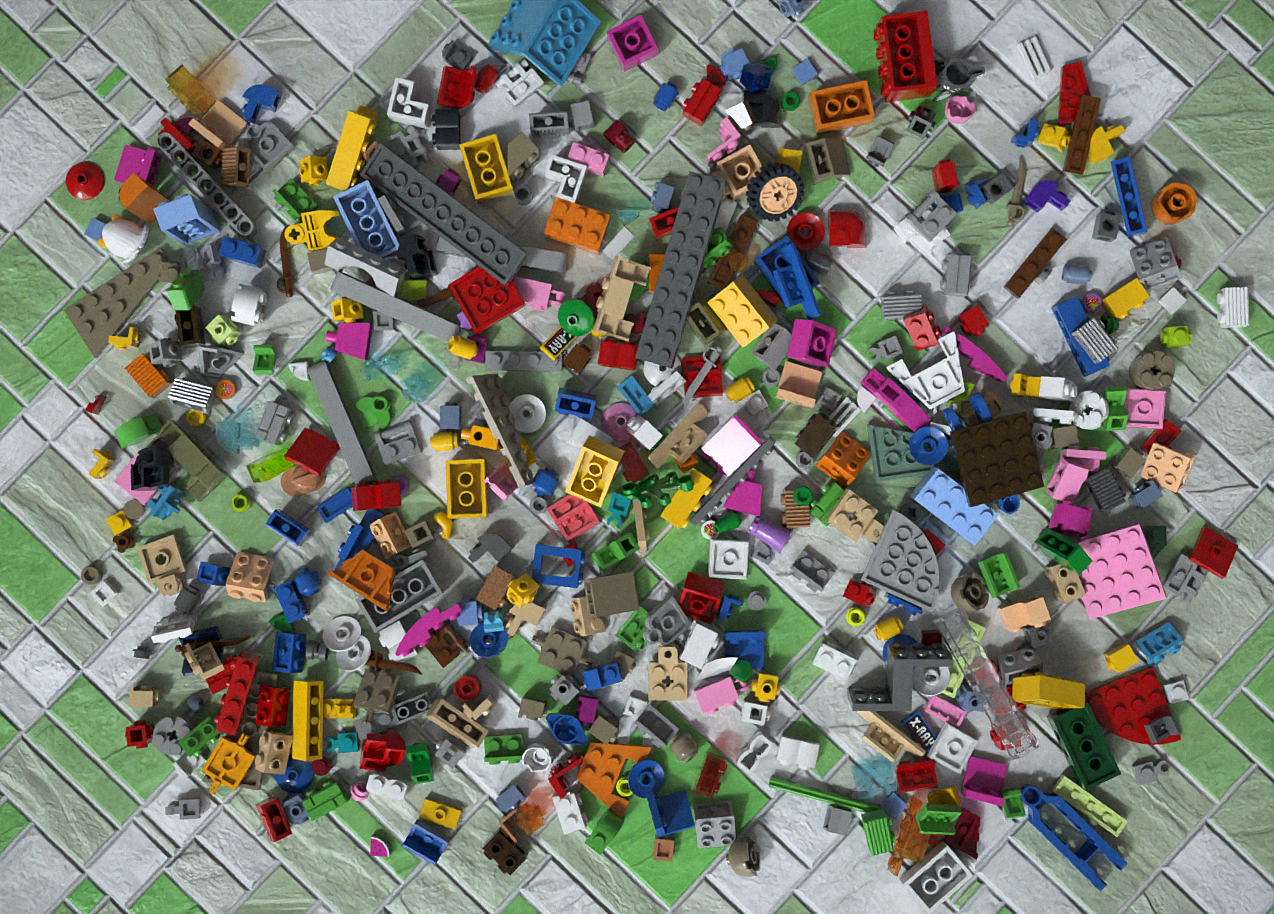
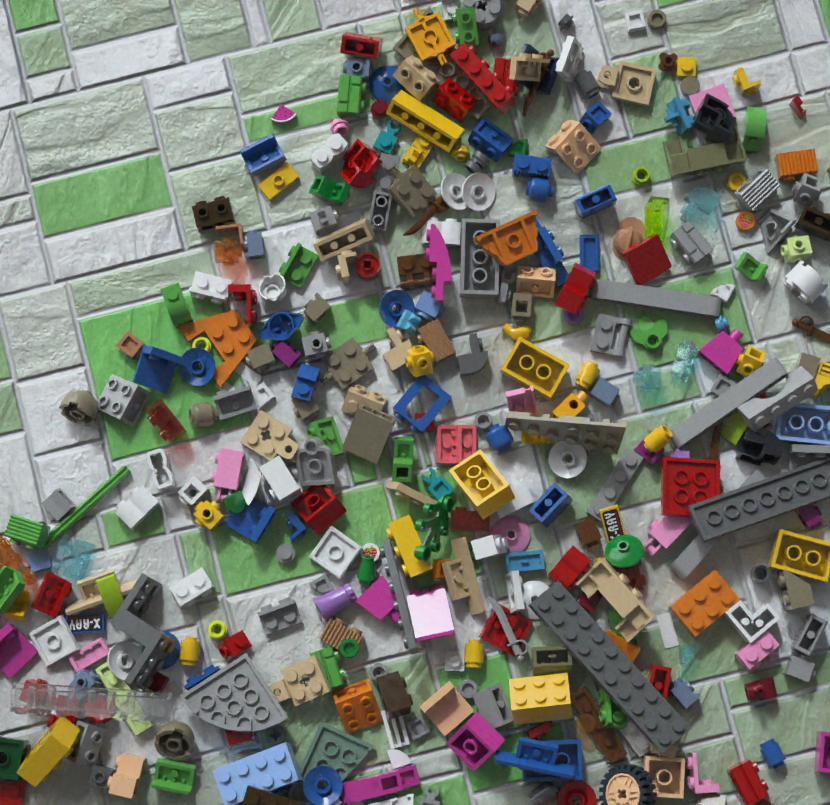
camera: 125 degrees right, 5 degrees down
none -> lime slope [96,574,124,619]
none -> yellow plate [451,145,470,161]

